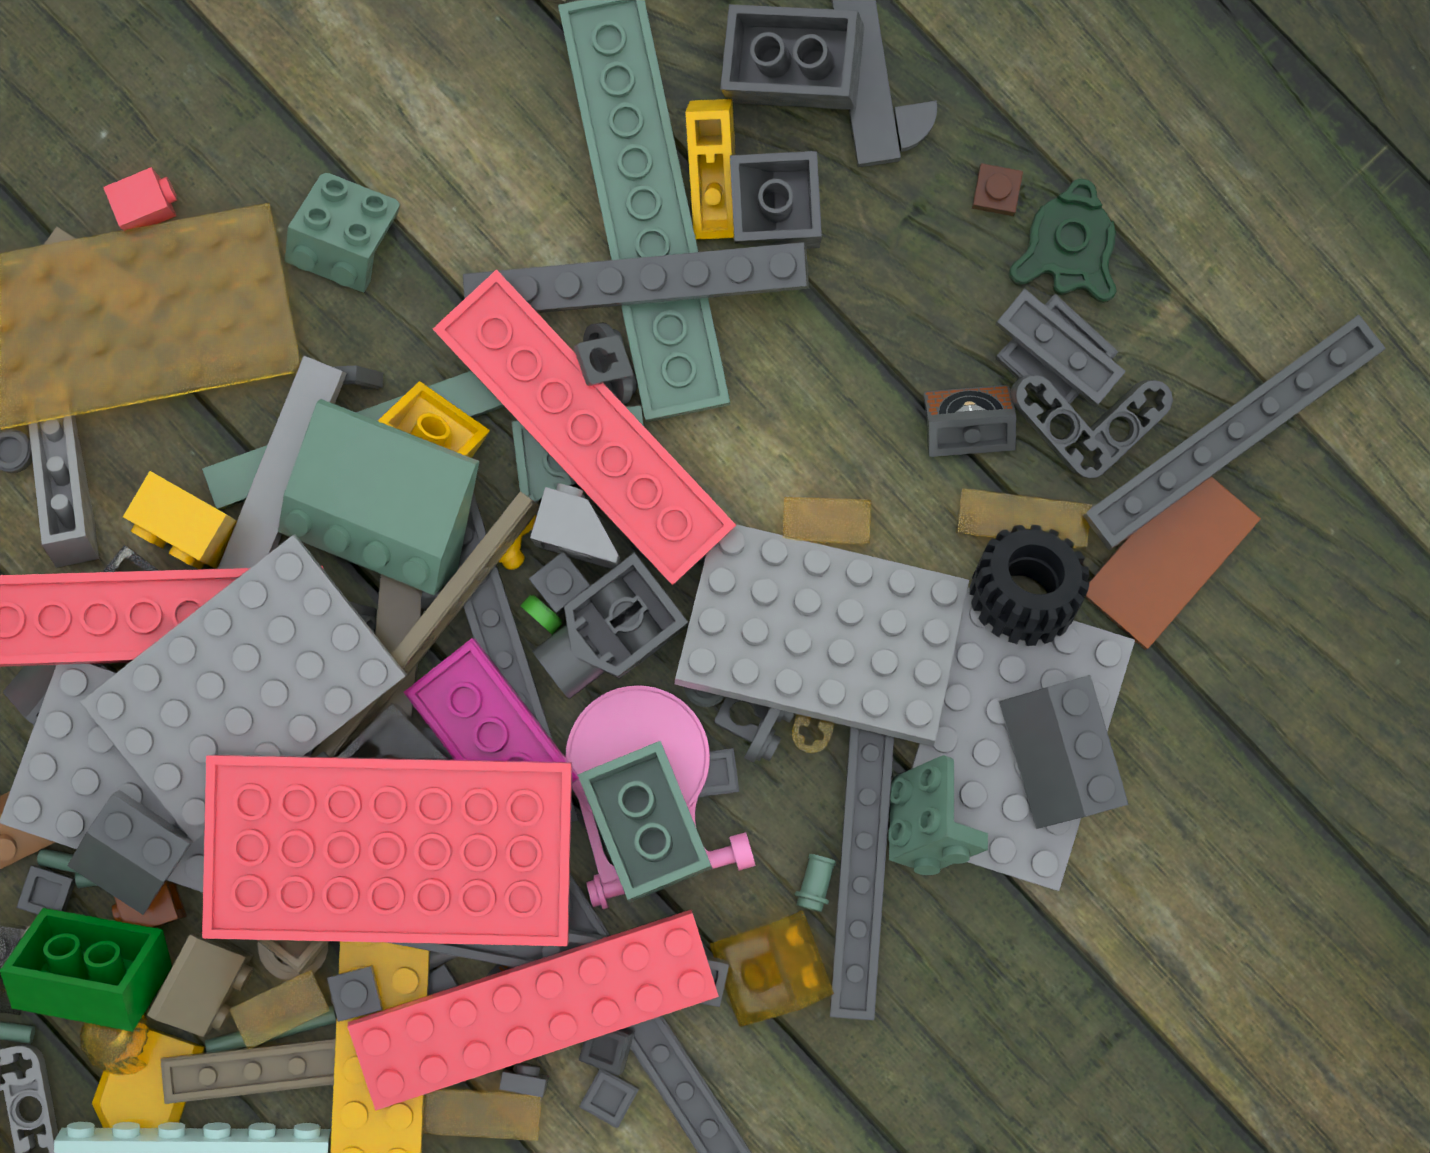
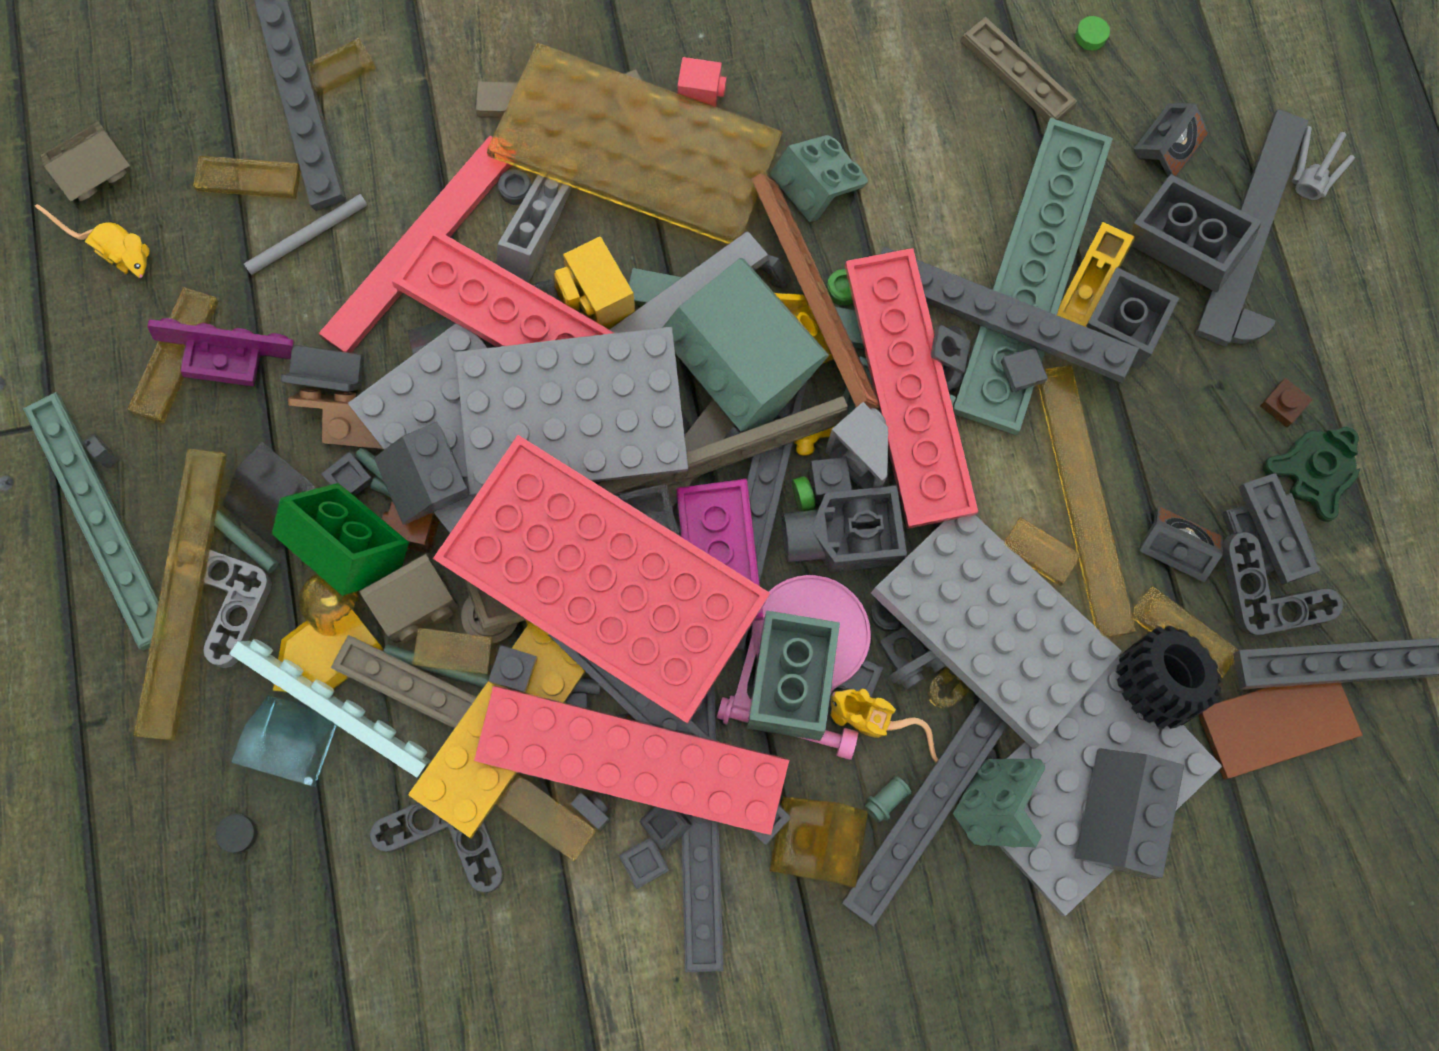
camera: 25 degrees right, 10 degrees down
none -> yellow tile [554,267,580,312]
none -> nougat tile [752,173,879,410]
none -> bright green tile [826,269,853,305]
none -> yellow animal [831,688,938,763]
none -> dark grey tile [1001,347,1048,392]
none -> clear yellow tile [1038,365,1136,638]

